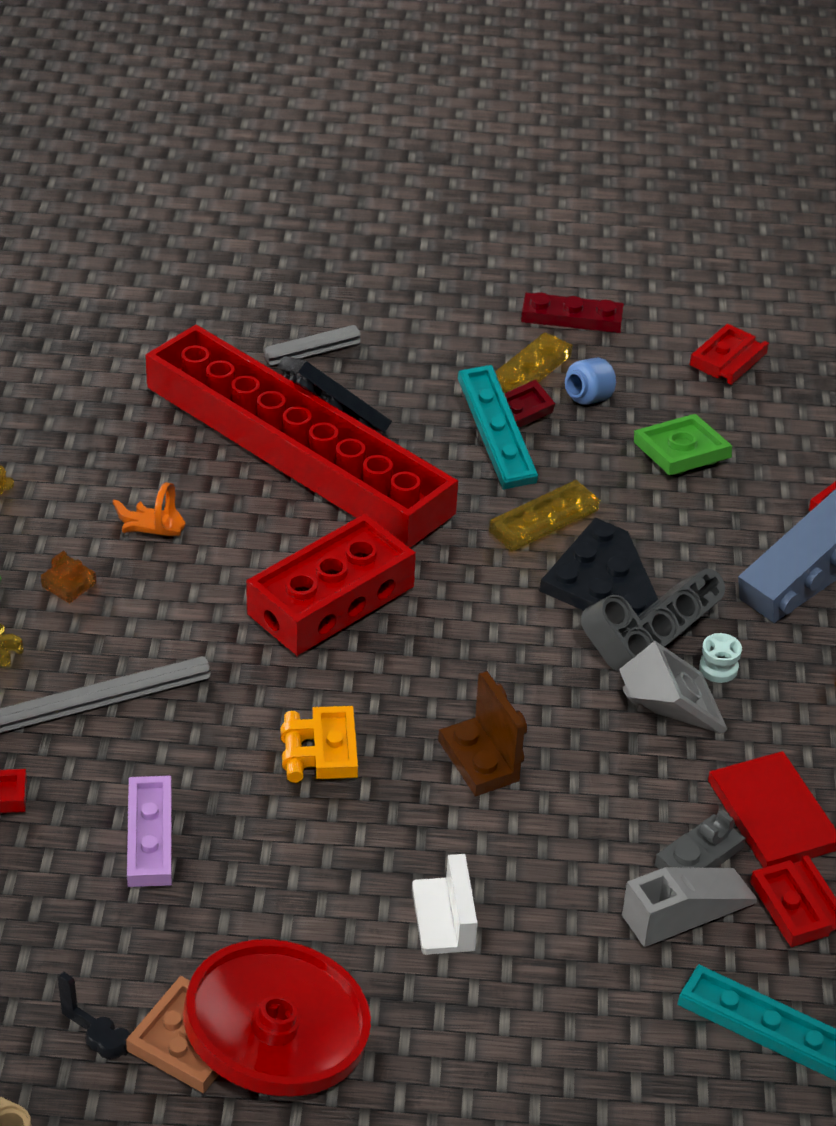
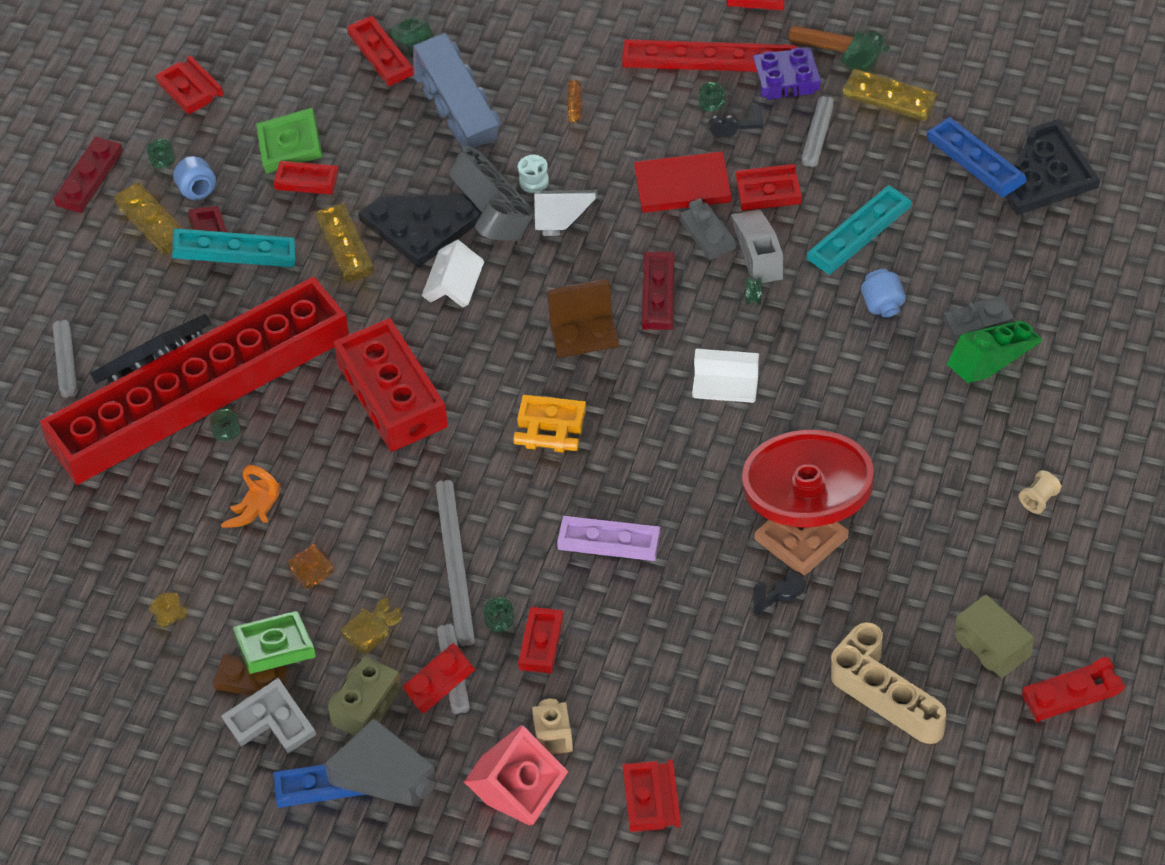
camera: 70 degrees left, 10 degrees up
none -> clear green bush [147,139,175,169]
none -> clear green bush [210,409,241,441]
none -> red plate [274,161,339,195]
none -> white panel [422,239,484,307]
none -> clear green bush [483,597,514,631]
none -> dark red tile [642,252,675,330]
none -> clear green bush [746,277,762,305]
none -> medium blue head [861,269,906,317]

